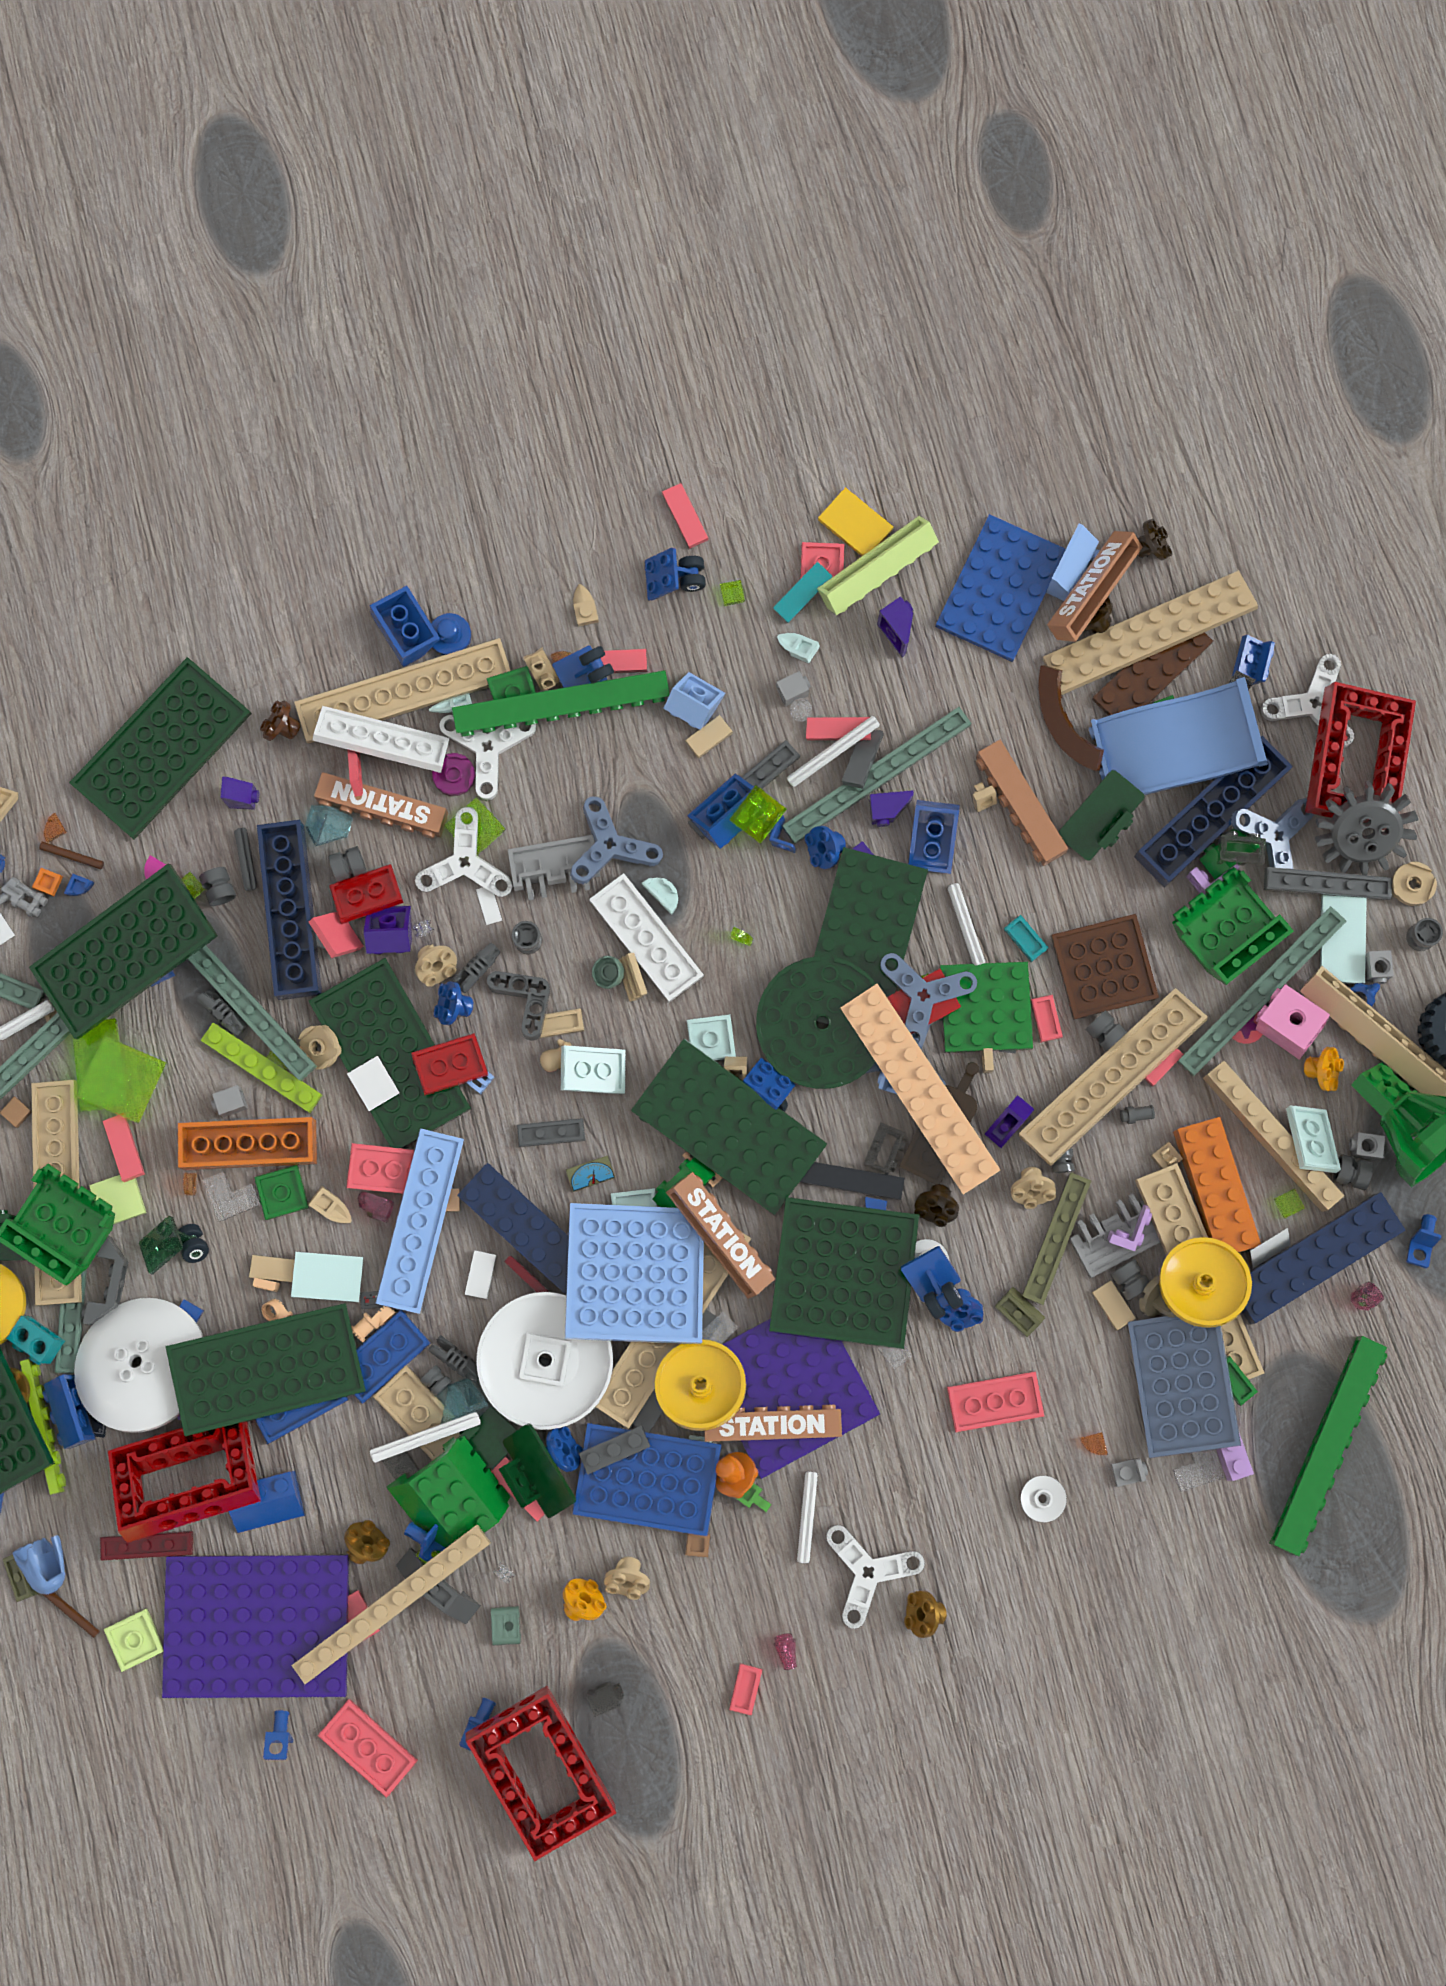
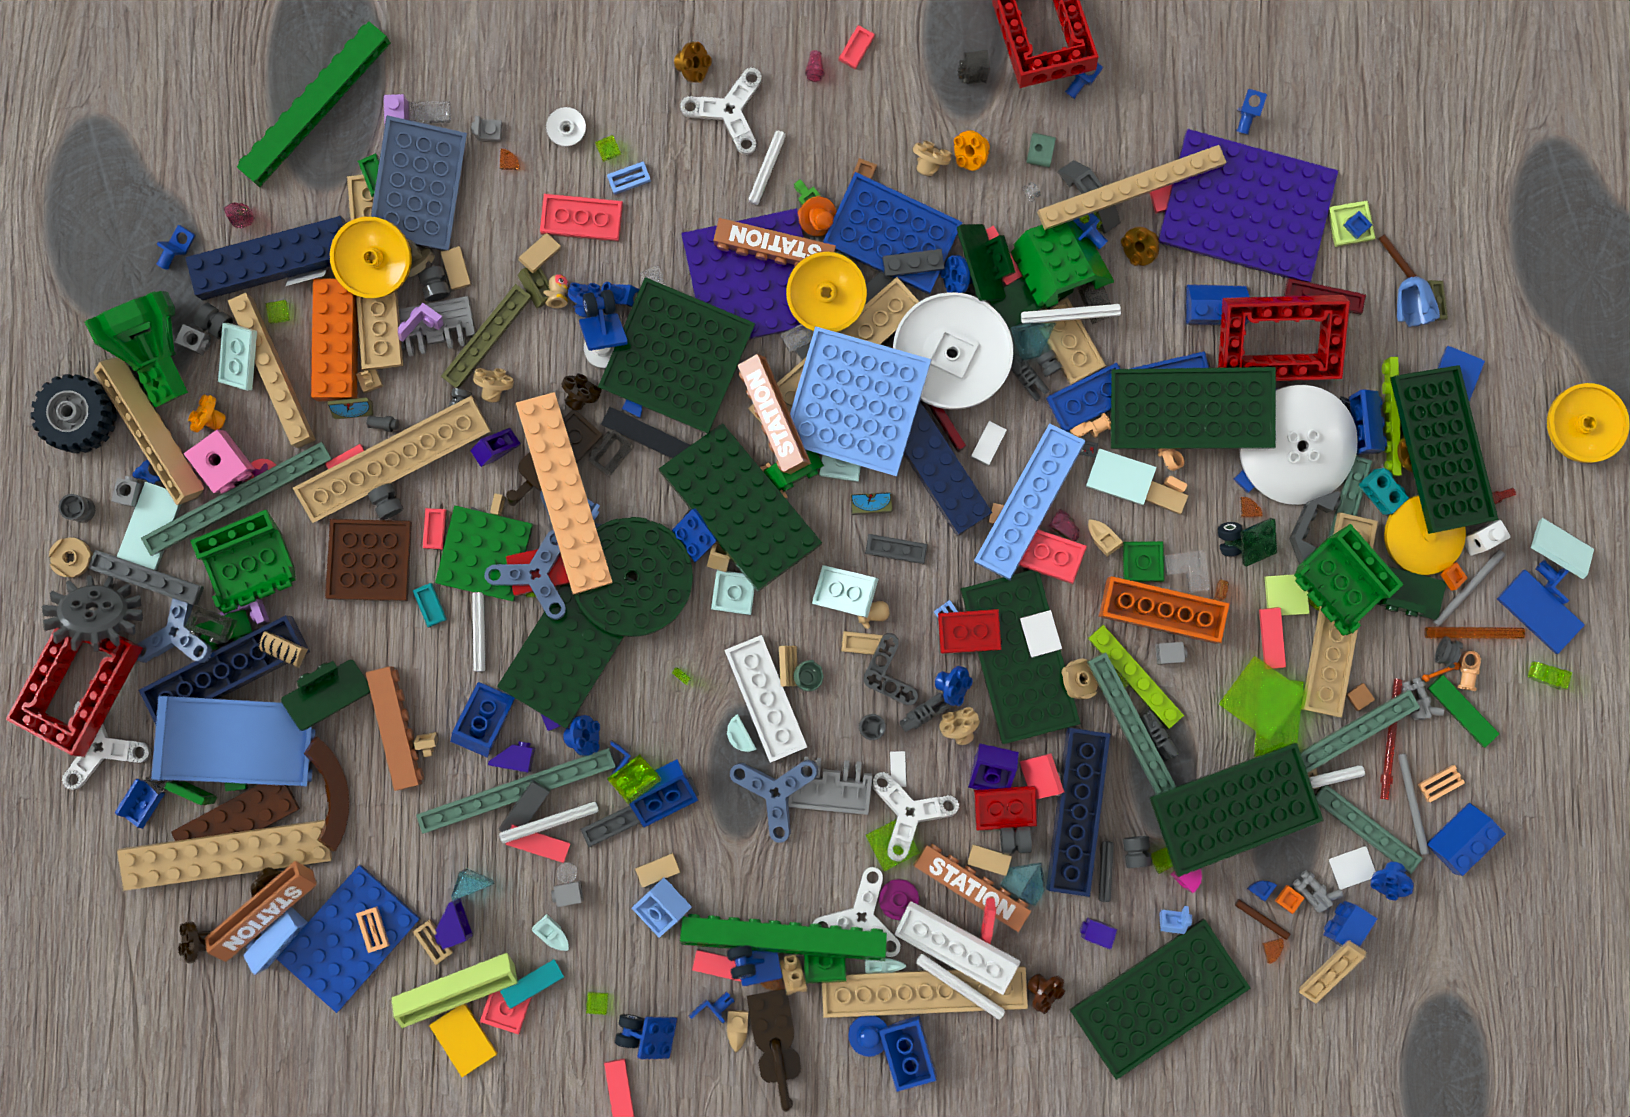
camera: 170 degrees left, 5 degrees up
coral tile [318,1699,418,1798] -> none
clear bush [412,920,435,938] -> none
none -> green tile [164,780,217,806]
none -> tan brick [259,631,308,668]
none -> slope [328,397,373,419]
none -> light nougat tile [356,906,390,953]
none -> tan tile [413,919,454,965]
none -> clear light blue slope [451,868,494,901]
none -> tan tile [518,233,561,273]
none -> tan animal [544,274,569,309]
none -> clear neon green plate [595,135,621,162]
none -> blue bracket [601,282,640,307]
none -> light blue tile [607,161,651,195]
none -> blue bracket [688,991,735,1023]
none -> dark brown plate [747,989,801,1112]
none -> white axle [916,954,1005,1020]
none -> tan tile [967,844,1012,876]
none -> light blue bracket [1159,906,1192,934]
none -> clear orange tile [1240,497,1262,517]
none -> blue tile [1343,211,1372,239]

